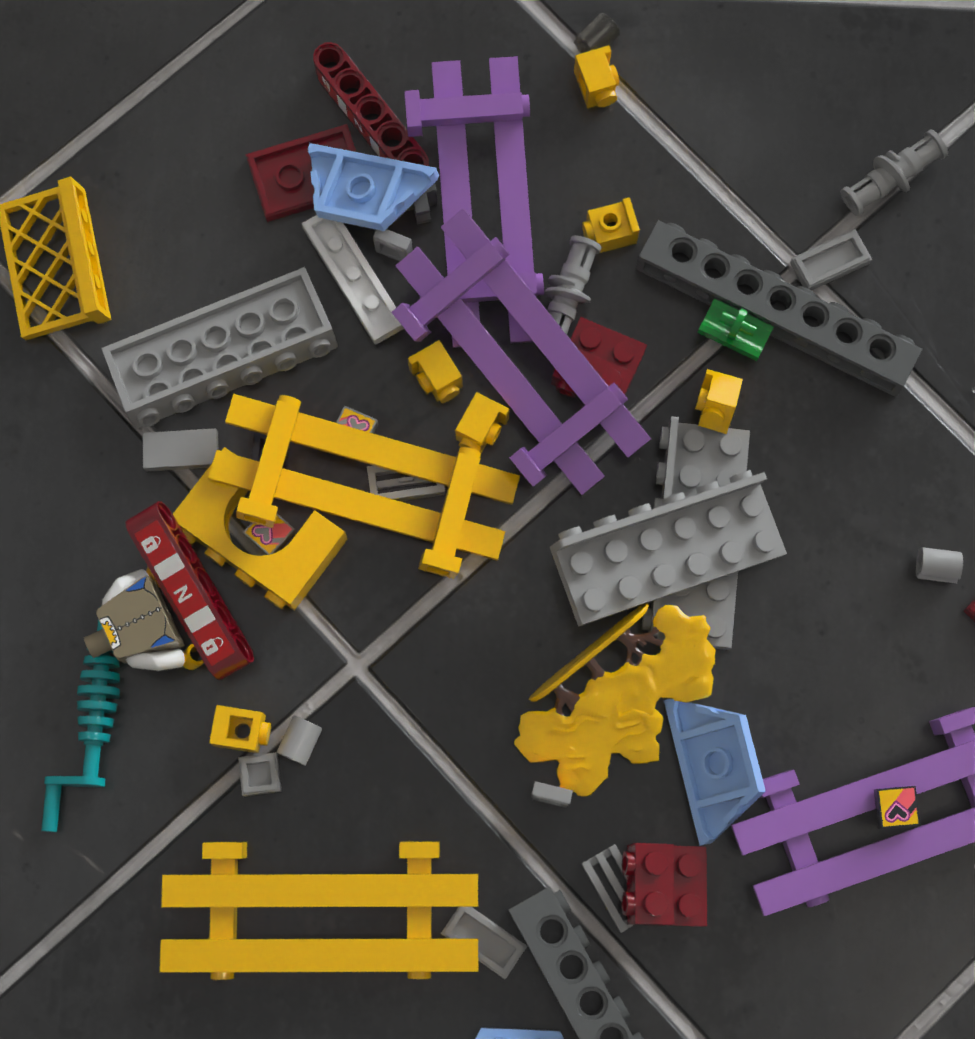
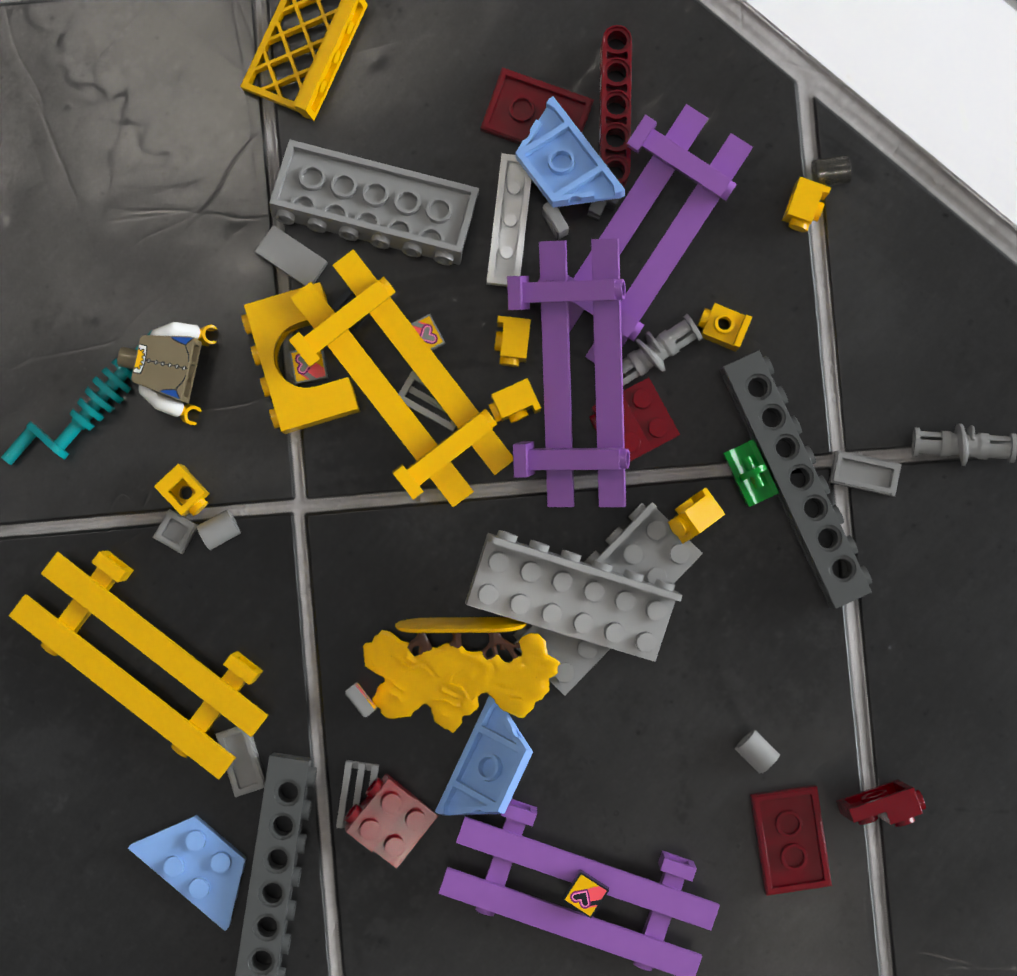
camera: 35 degrees right, 10 degrees up
beam [126,501,254,680] -> none

